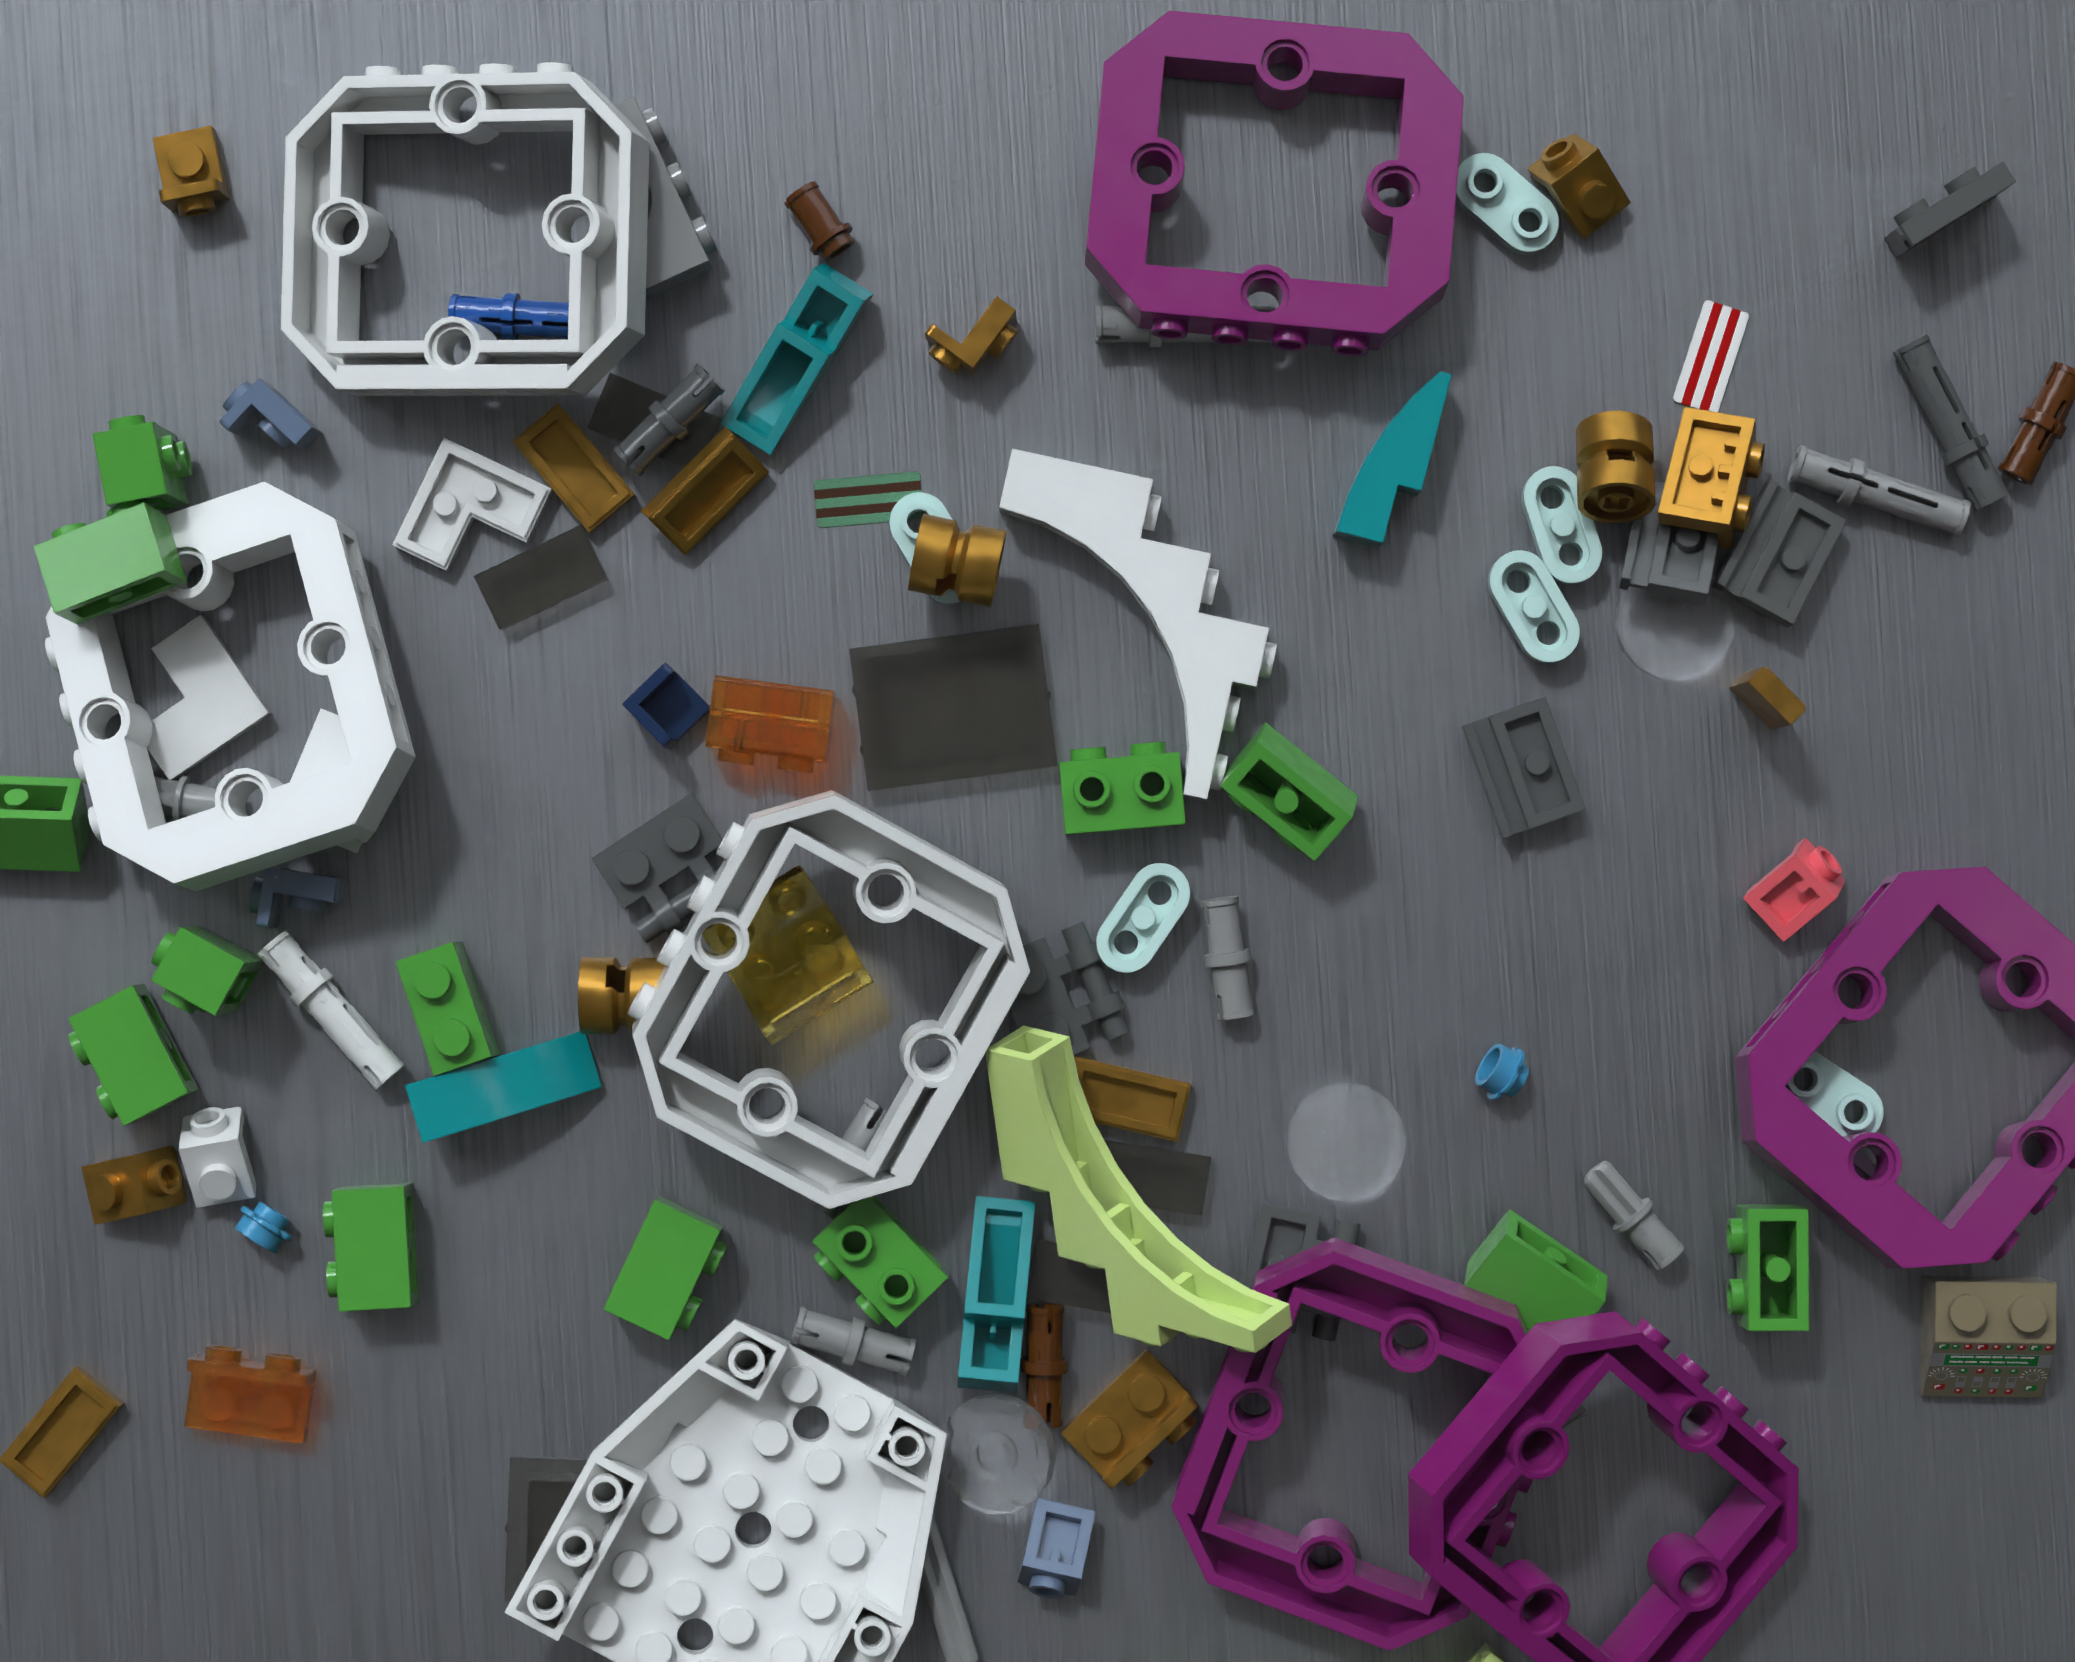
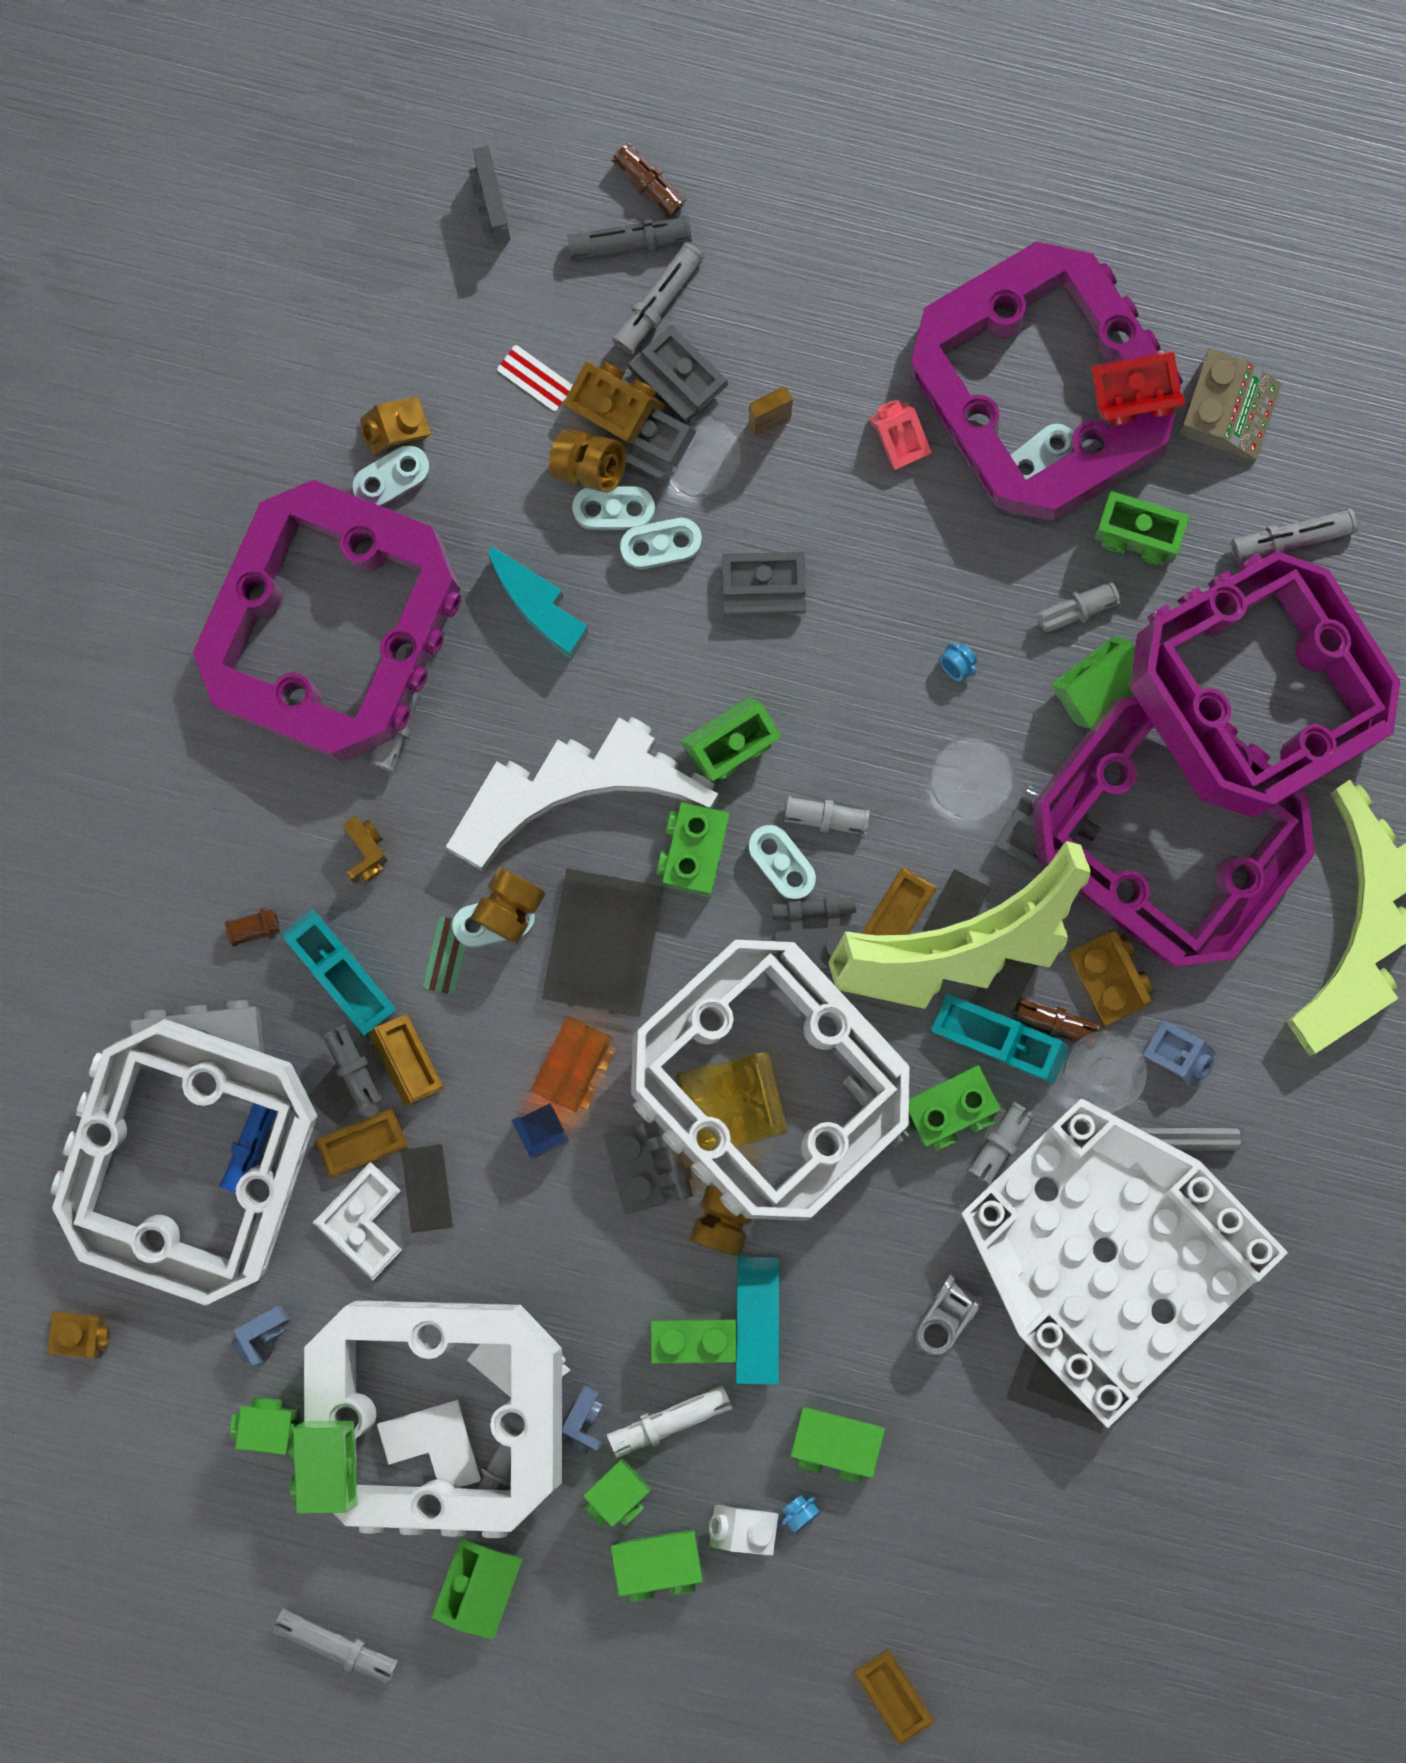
camera: 70 degrees left, 5 degrees down
pearl gold bracket [81,1146,186,1225] -> none
clear orange bracket [184,1345,317,1443] -> none
bright green brick [603,1196,728,1340] -> none
none -> light grey piece [915,1274,985,1356]
none -> red bracket [1090,350,1185,425]
none -> light grey pin [1231,508,1358,564]

